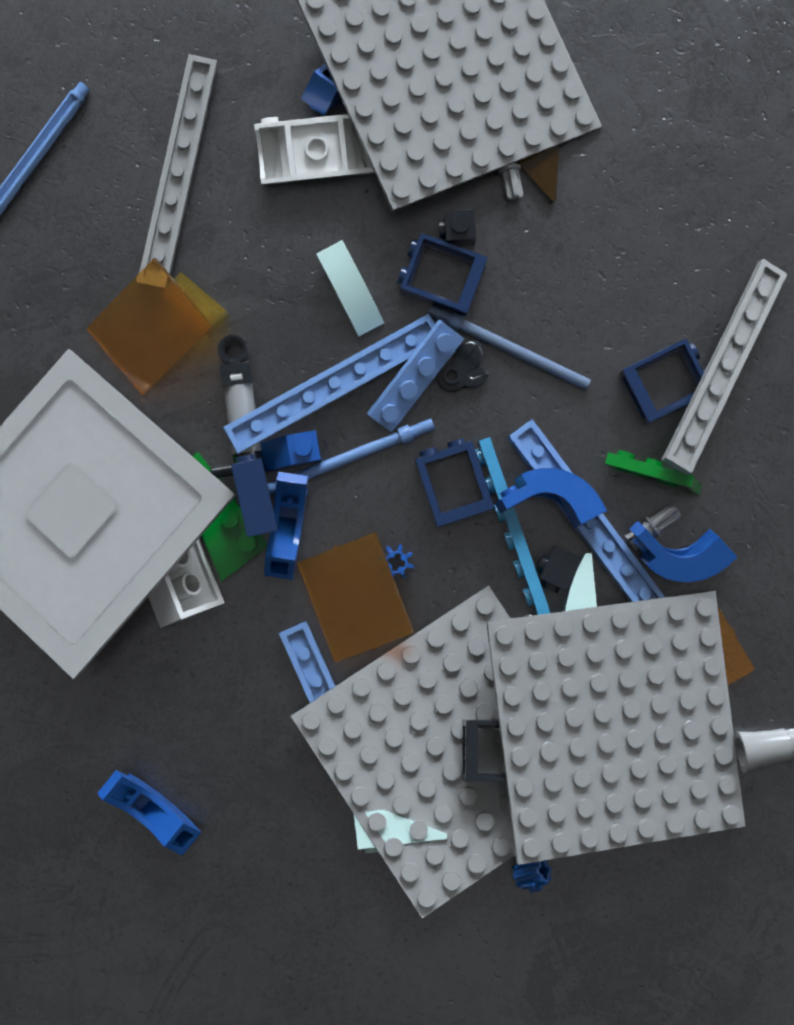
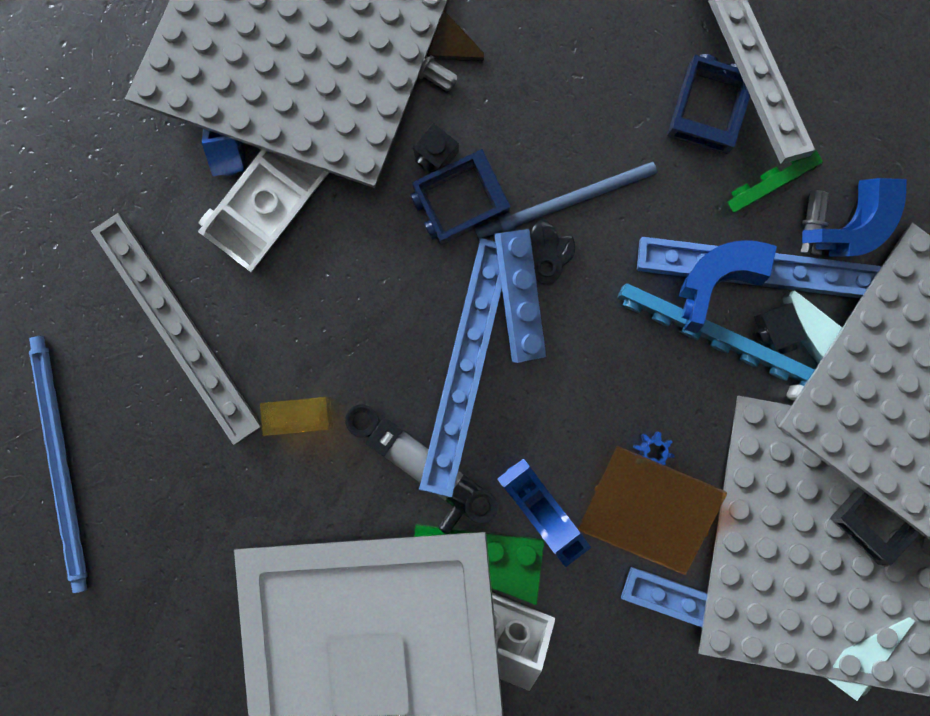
camera: 50 degrees left, 0 degrees up
clear orange piece [86,258,213,395] -> none
dark blue window [231,454,277,537] -> none
blue slope [261,430,322,472] -> none
medium blue bar [267,418,435,494] -> none
light aqua slope [316,240,384,337] -> none
dark blue window [415,438,494,528] -> none

